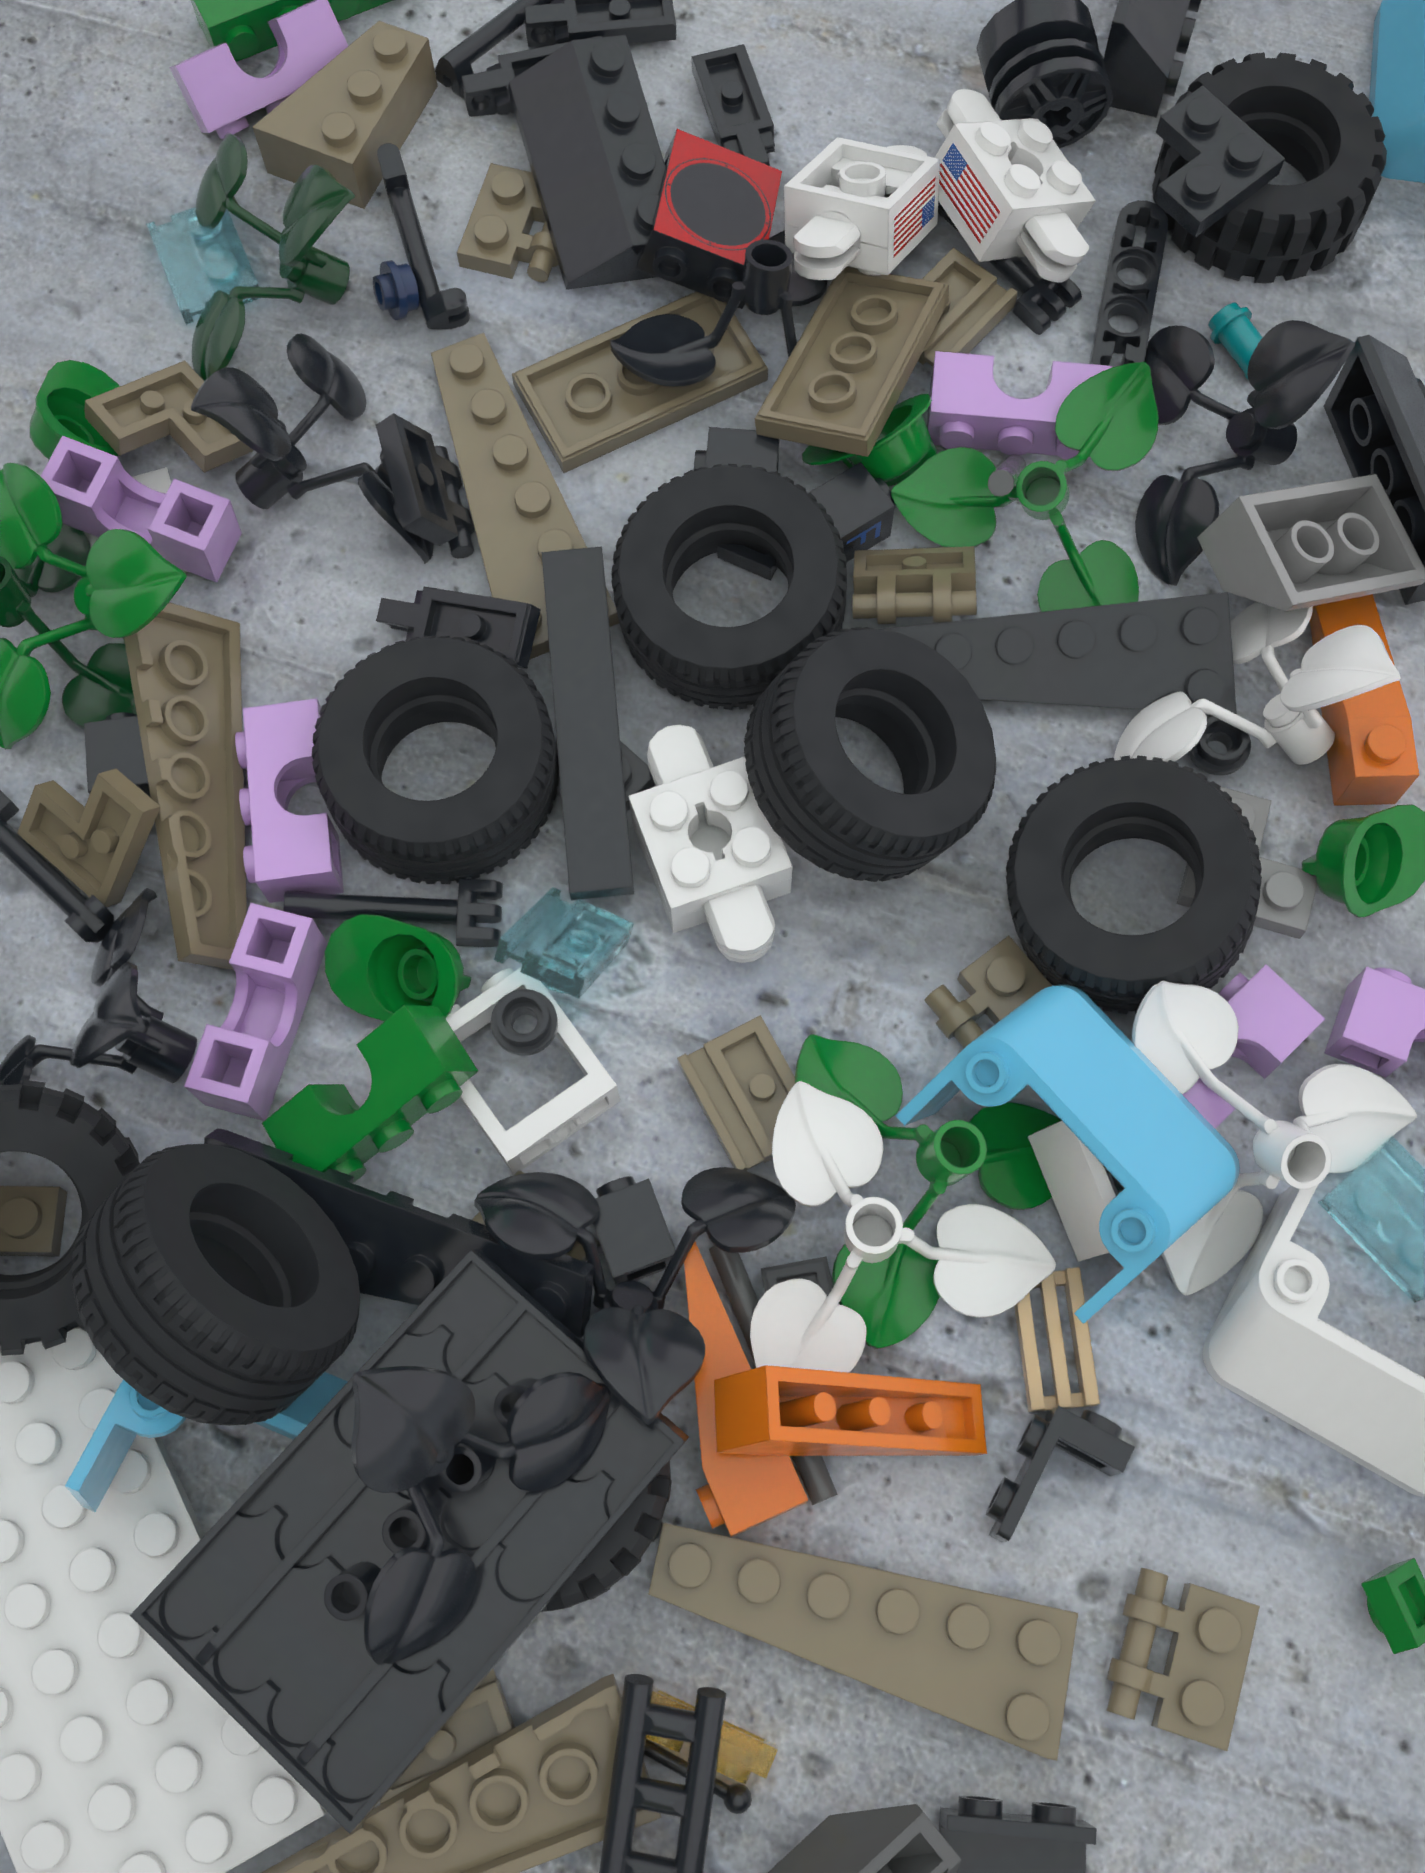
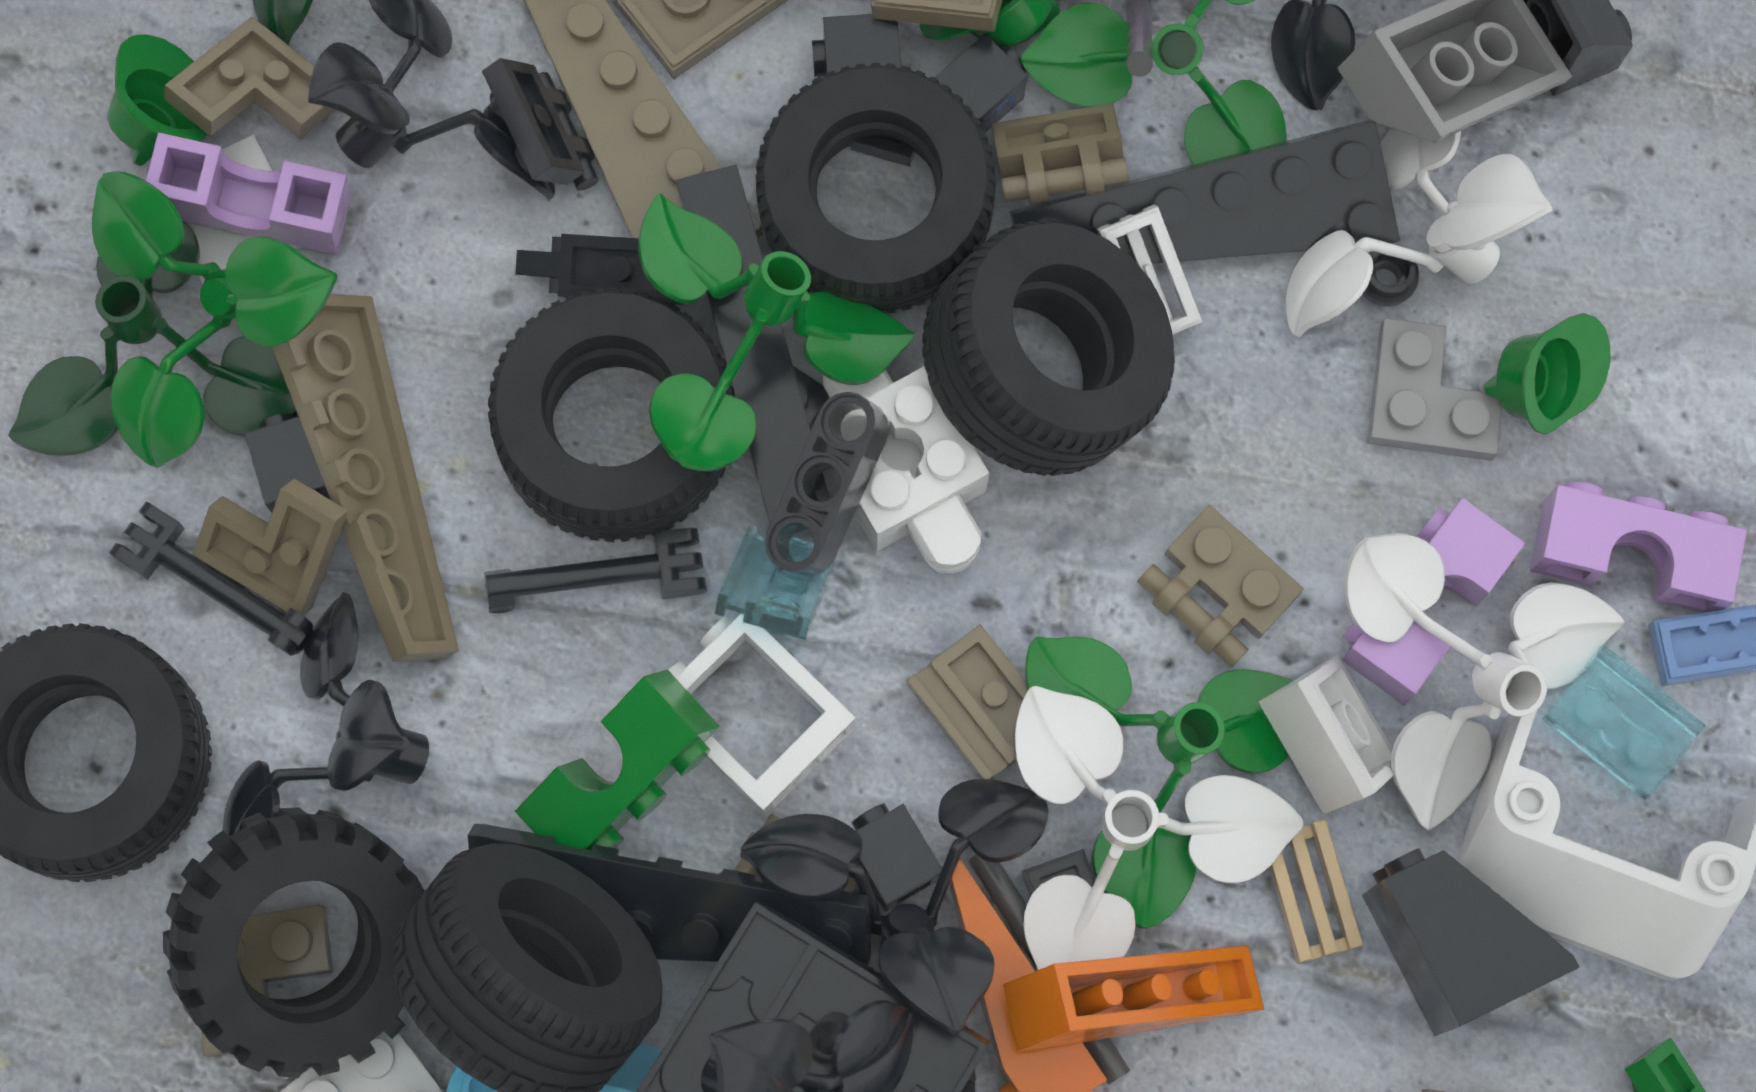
camera: 15 degrees left, 5 degrees up
lavender arch [184,903,327,1121] -> none
lavender arch [235,698,344,903] -> none
green piece [325,914,472,1021] -> none
black plate [491,989,558,1056] -> none
medium azure windscreen [896,985,1240,1324] -> none
black bracket [986,1406,1135,1543] -> none
black tyre [1006,755,1262,1014] -> none
orange slope [1310,594,1419,806] -> none
none -> green plant [638,193,914,471]
none -> black beam [765,392,889,576]
none -> white tile [1096,204,1202,334]
none -> black slope [1362,848,1580,1037]

